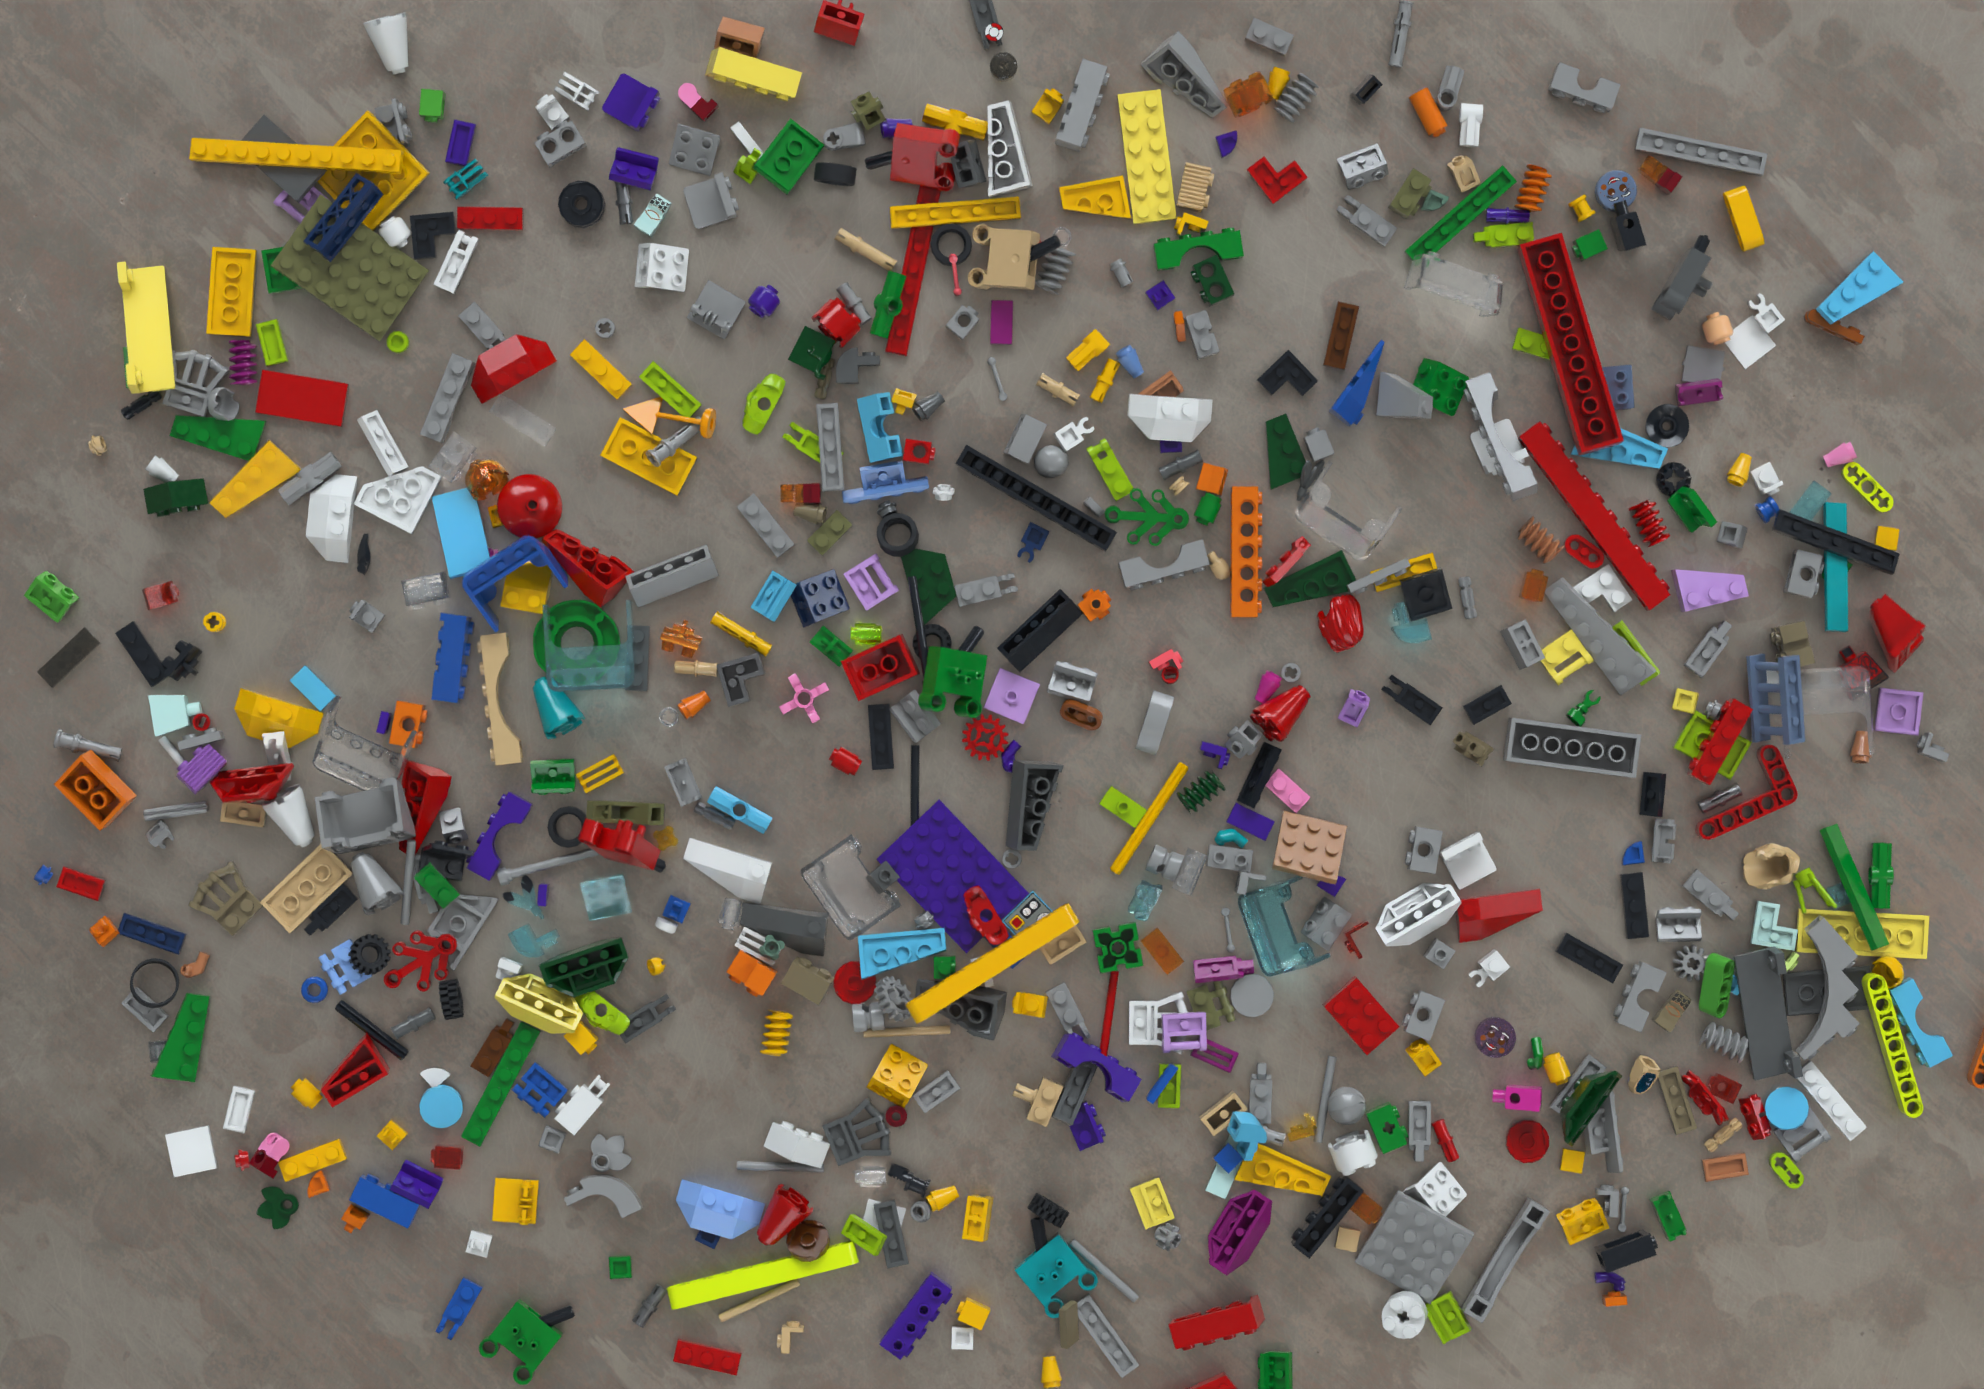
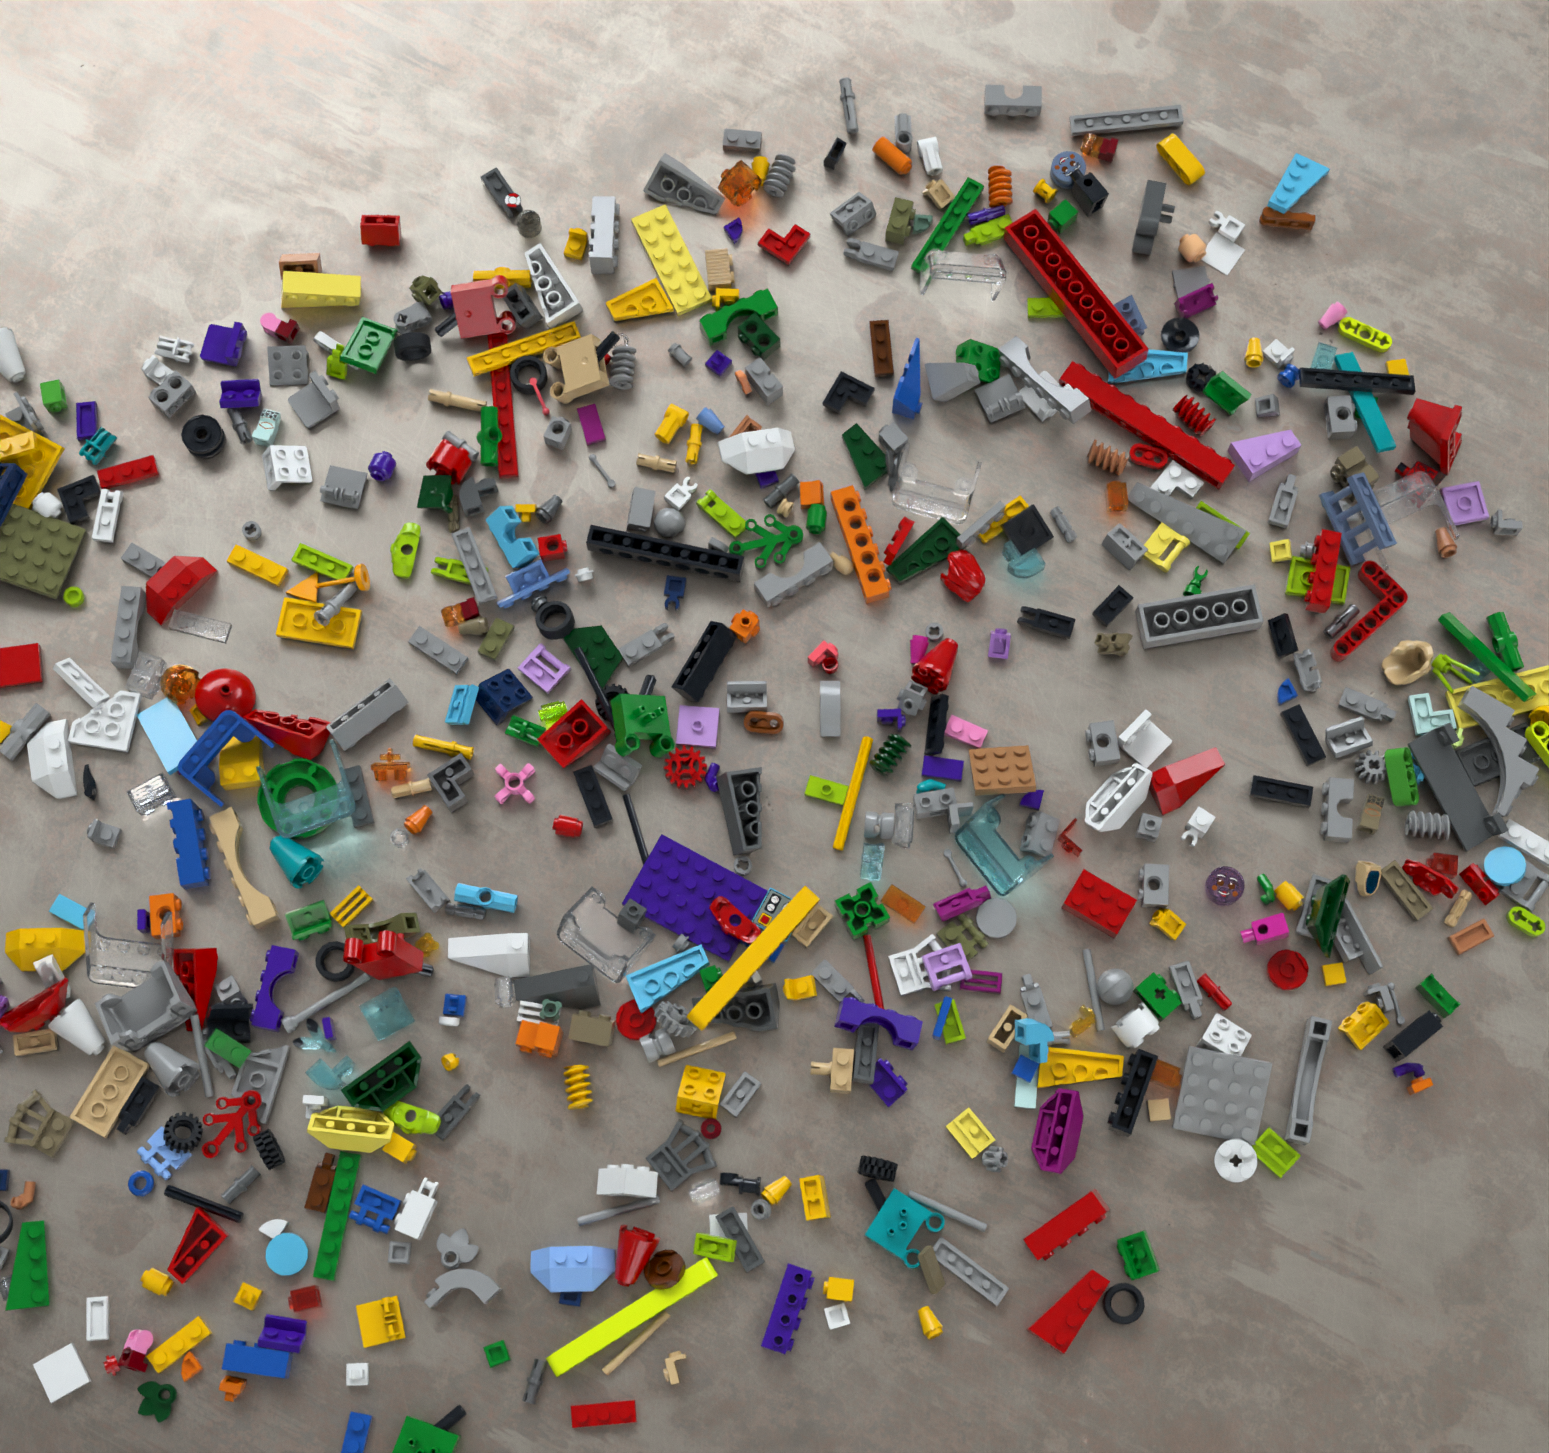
camera: 20 degrees left, 15 degrees down
none -> light grey hinge [975,374,1026,423]

